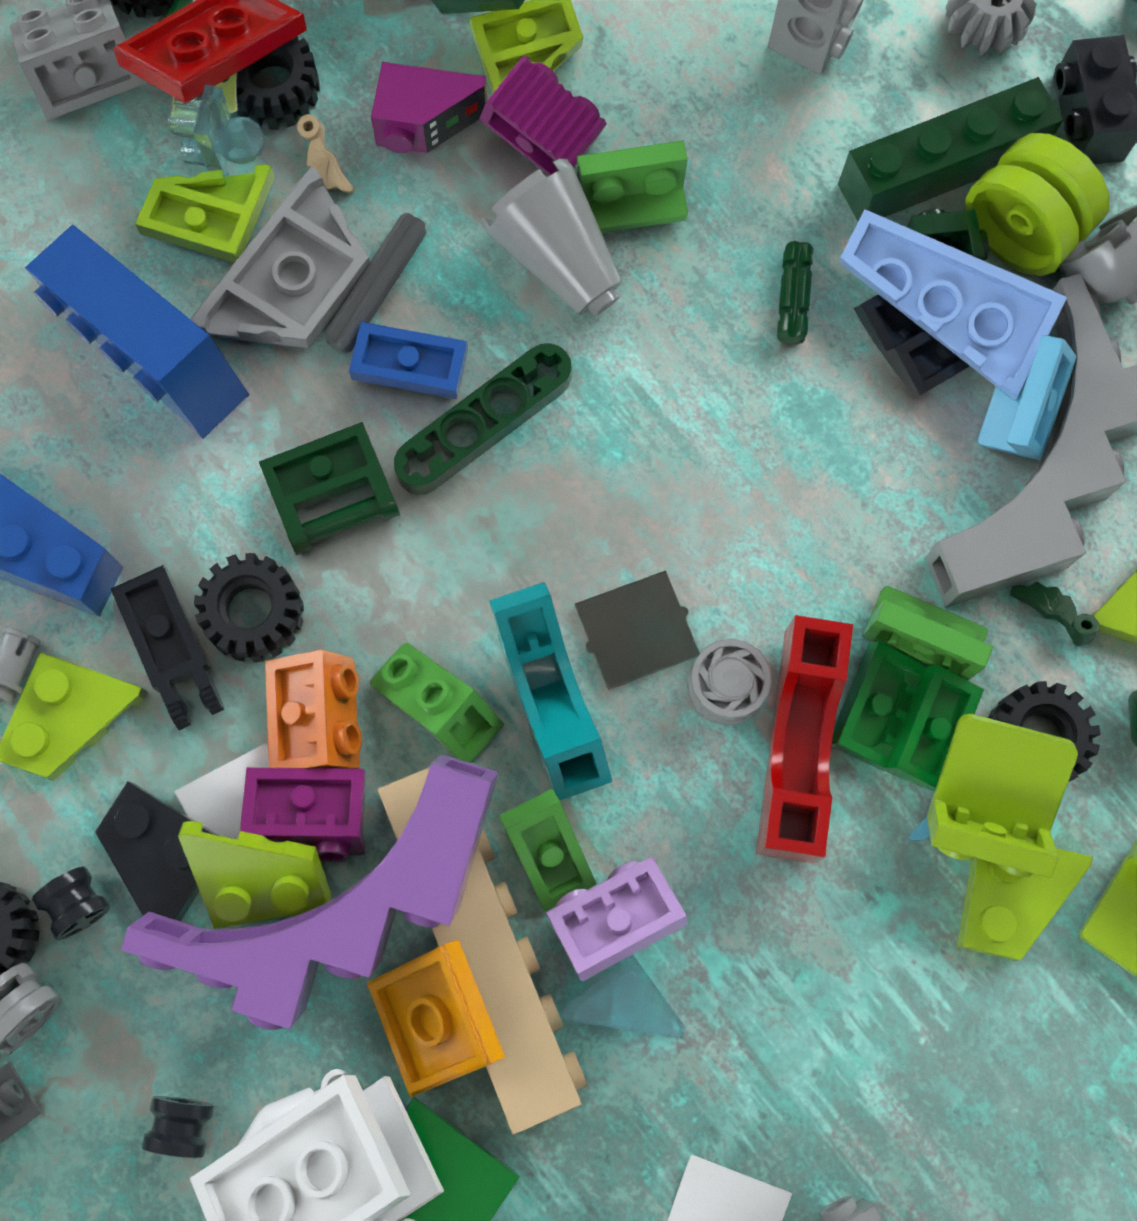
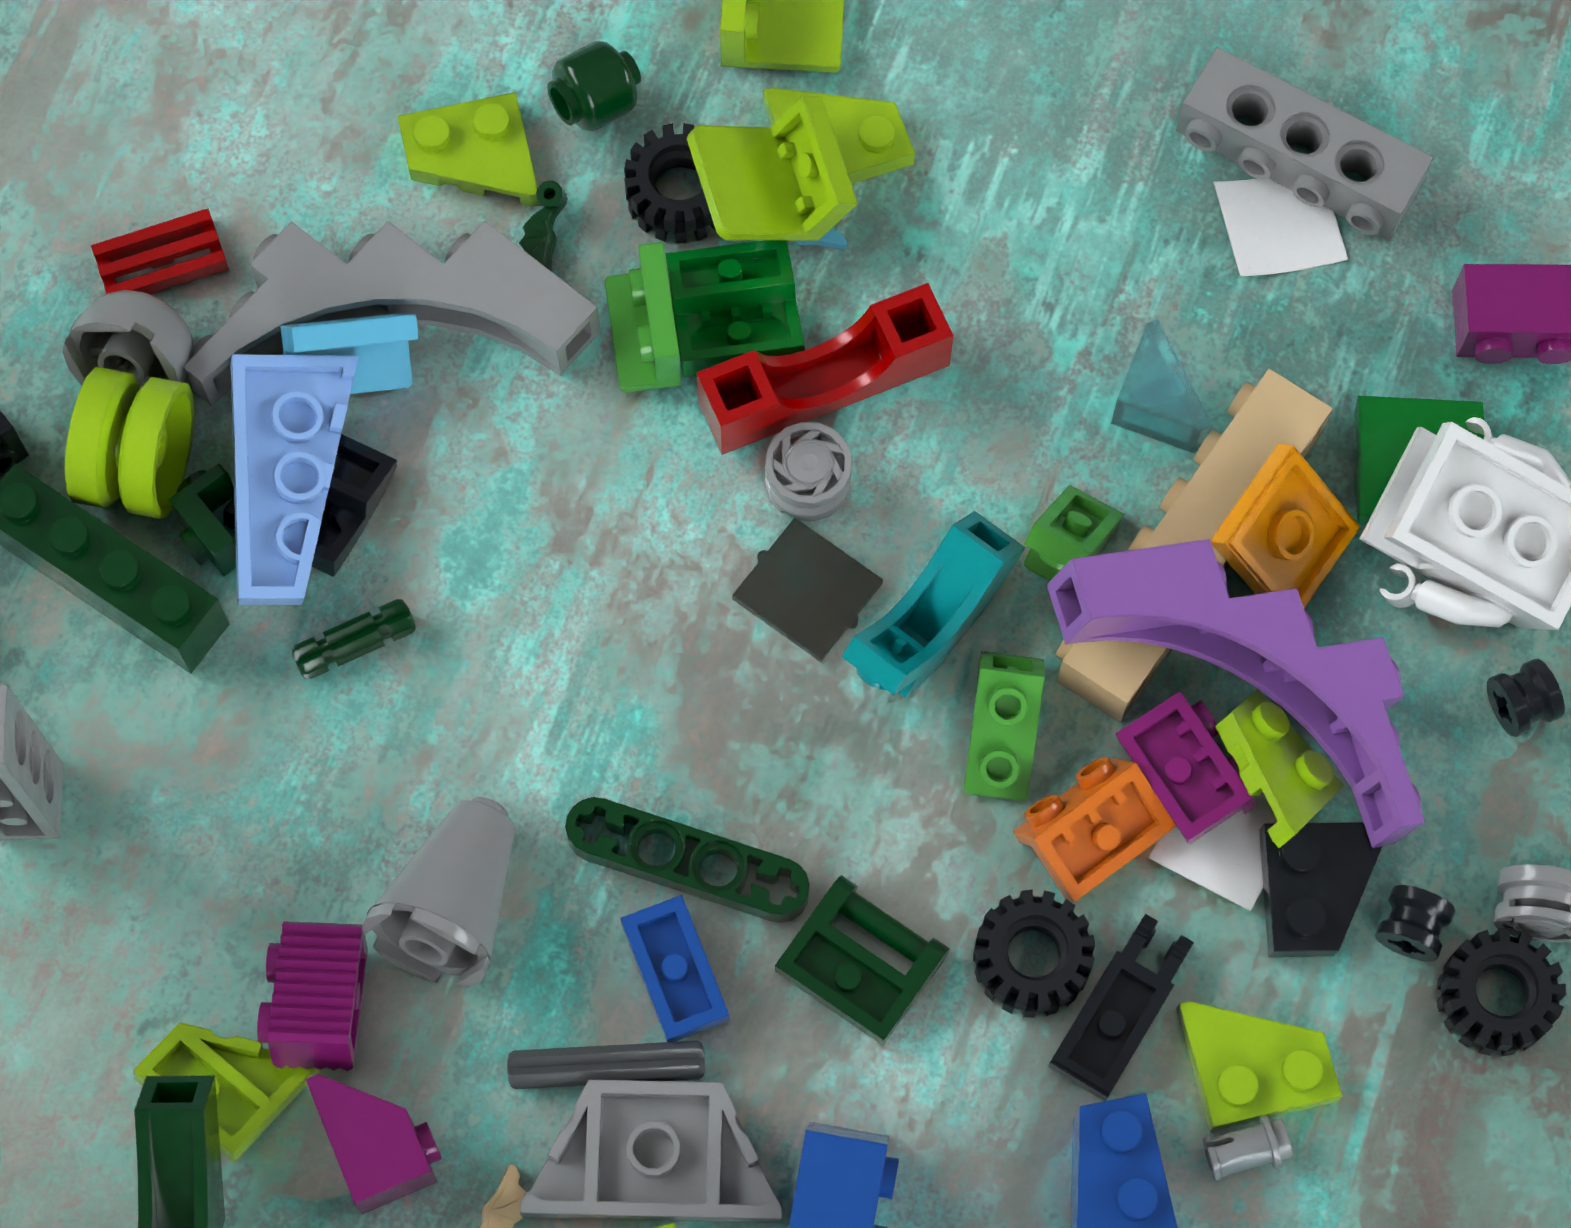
camera: 120 degrees left, 5 degrees down
lavender bracket [546,857,689,982] -> none
bright green bracket [577,140,688,233] -> none

